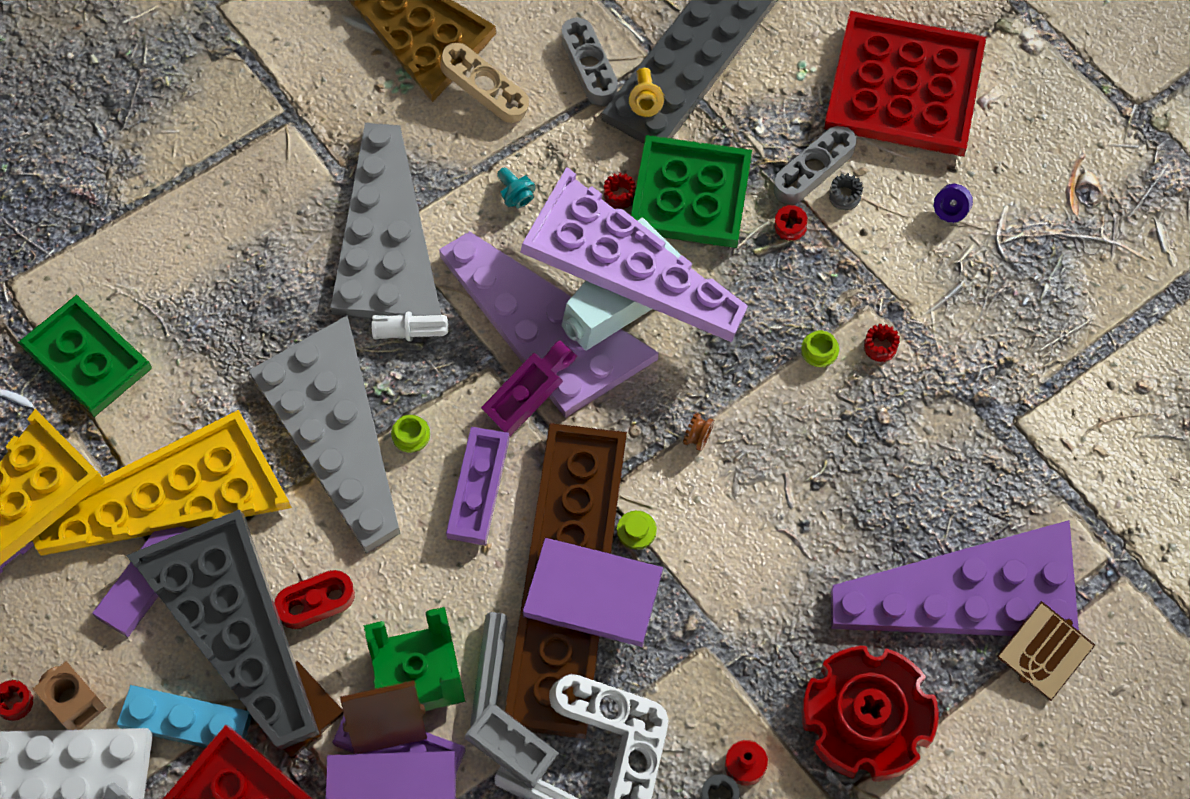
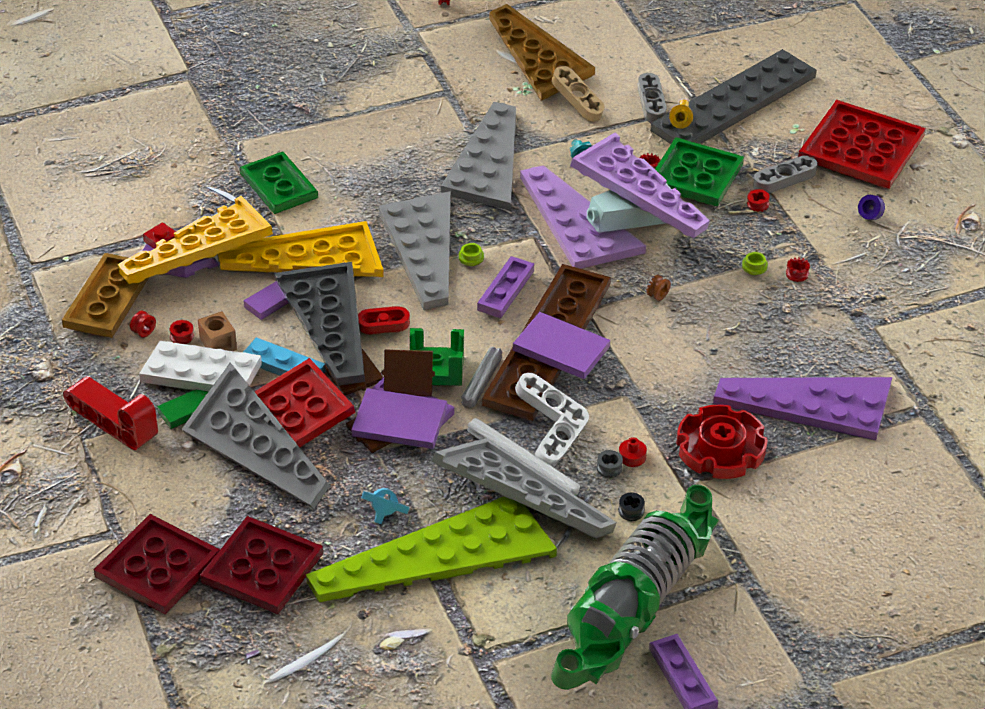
camera: 15 degrees right, 20 degrees down
white axle [372,311,448,341] -> none
light grey plate [465,702,559,790] -> none
magenta plate [481,340,577,437] -> none
lime plate [617,511,657,550] -> none
dark grey bush [829,173,863,210] -> none
piece [996,601,1095,701] -> none

